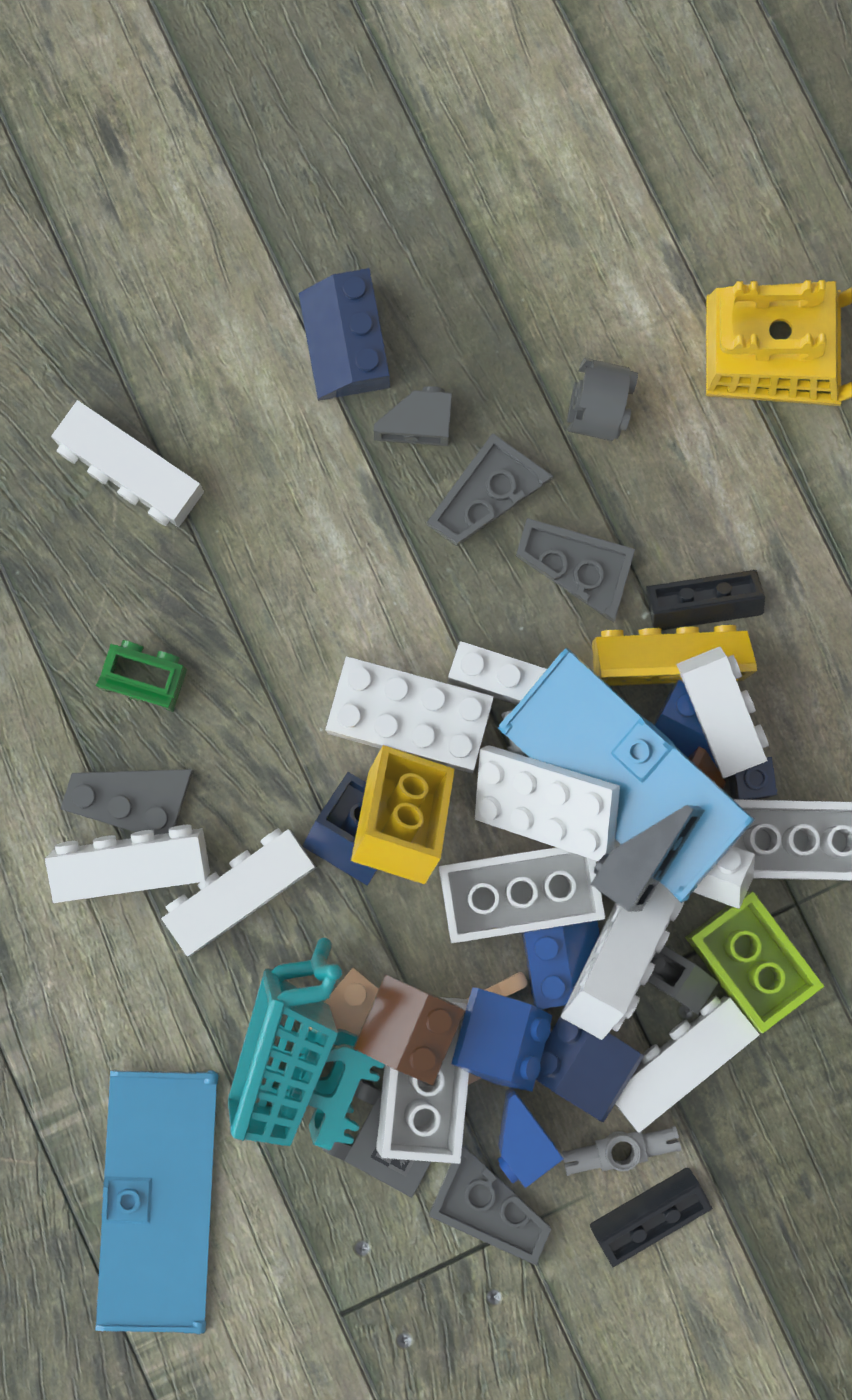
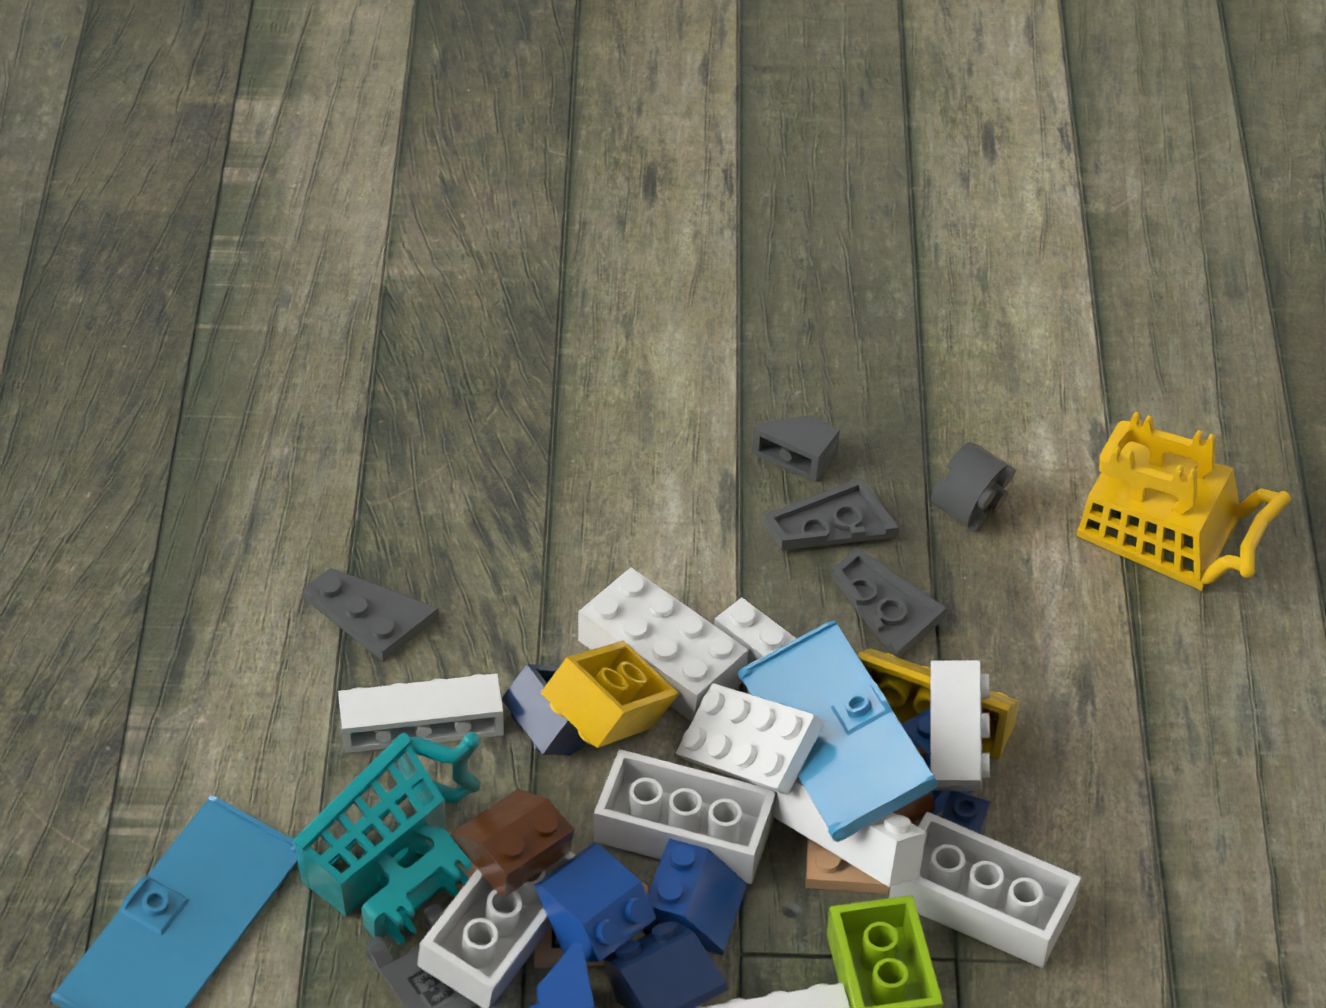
camera: 25 degrees right, 35 degrees down
white brick [45,825,210,903] -> none
white brick [51,400,204,528] -> none
green window [96,640,187,712] -> none
dark blue slope [299,268,390,401] -> none
white brick [560,882,684,1040] -> none
slope [590,805,705,912] -> none
black slope [646,570,765,631] -> none
dark grey slope [647,946,718,1014] -> none

